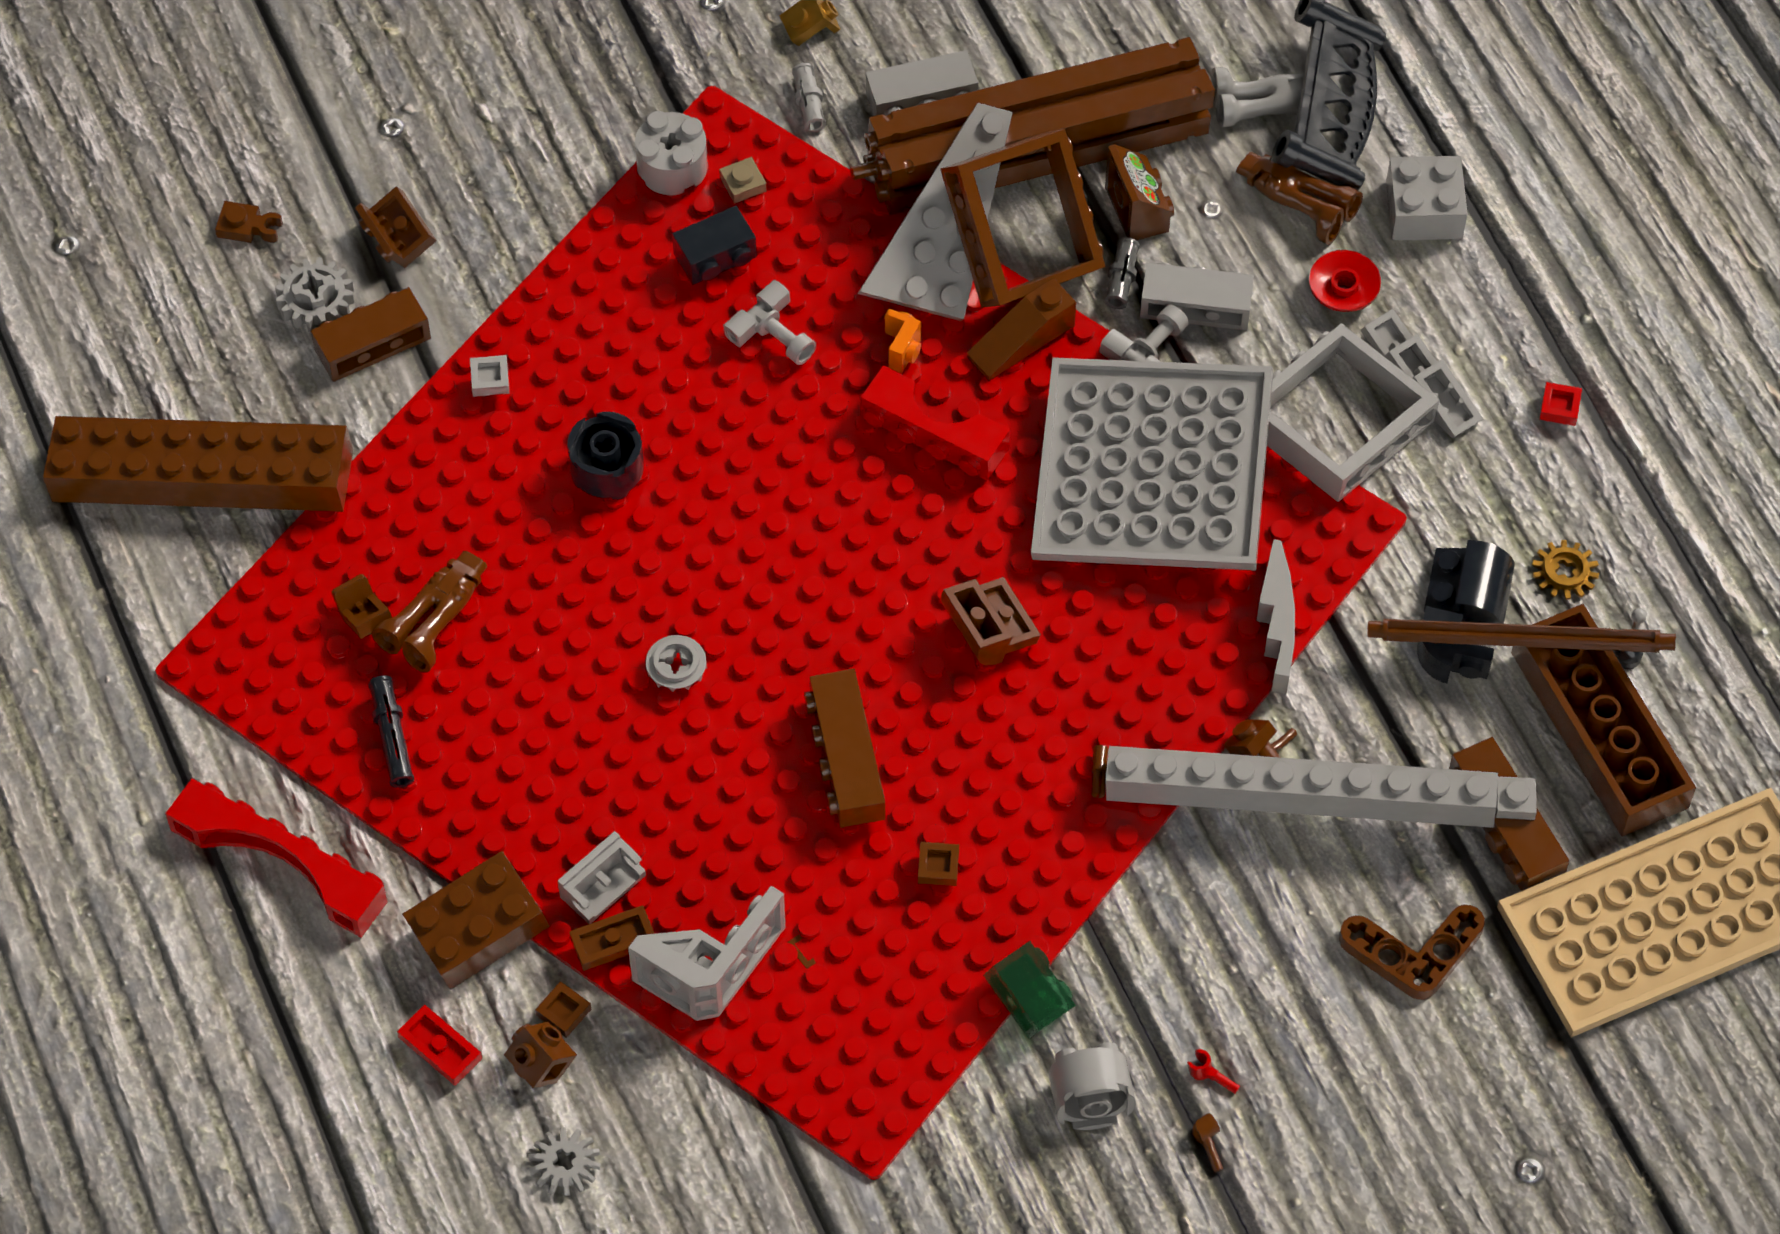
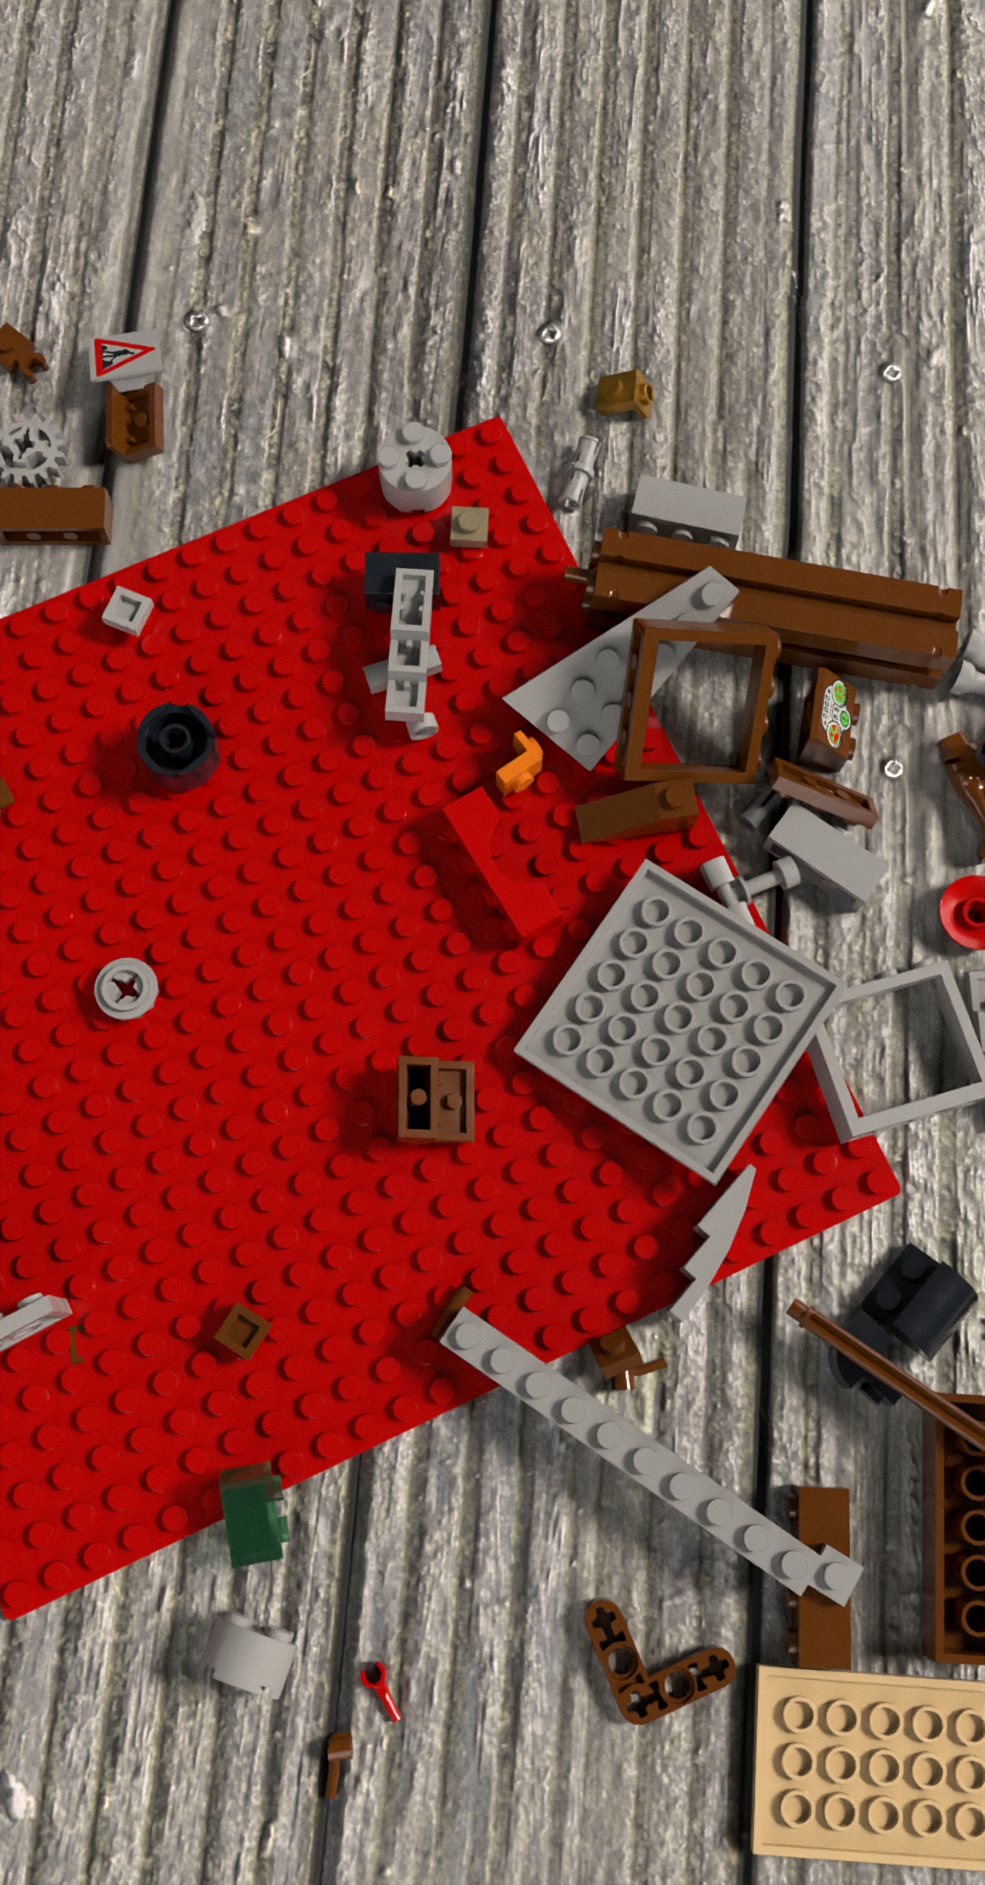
camera: 25 degrees right, 15 degrees up
reddish brown brick [804,668,885,828] -> none
none -> light grey piece [88,328,163,392]
none -> light grey slope [385,568,434,722]
none -> reddish brown plate [767,757,879,829]

